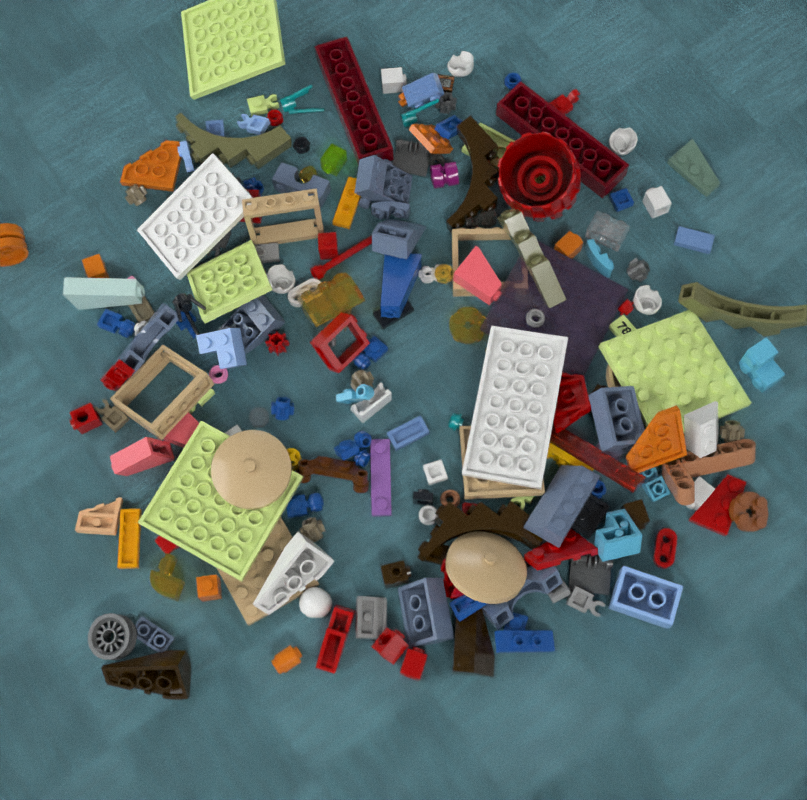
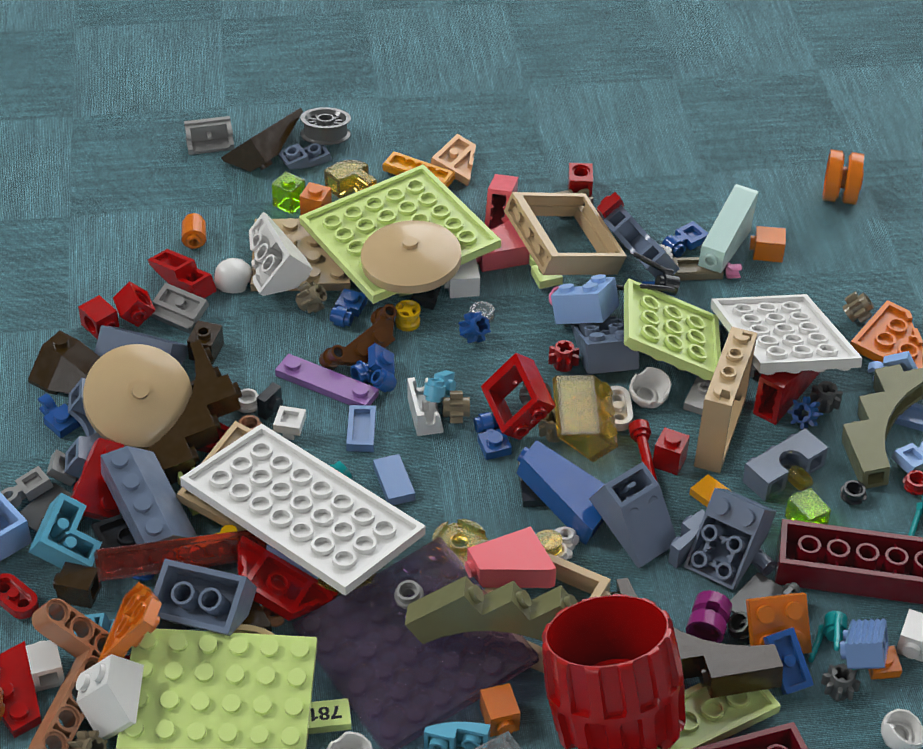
camera: 115 degrees right, 25 degrees down
tile [438,74,455,93] -> none
blue plate [495,630,555,653] -> none
red plate [617,299,634,316] -> none
none -> light grey hinge [184,116,234,155]
none -> clear neon green brick [272,171,305,214]
none -> medium blue tile [373,454,415,505]

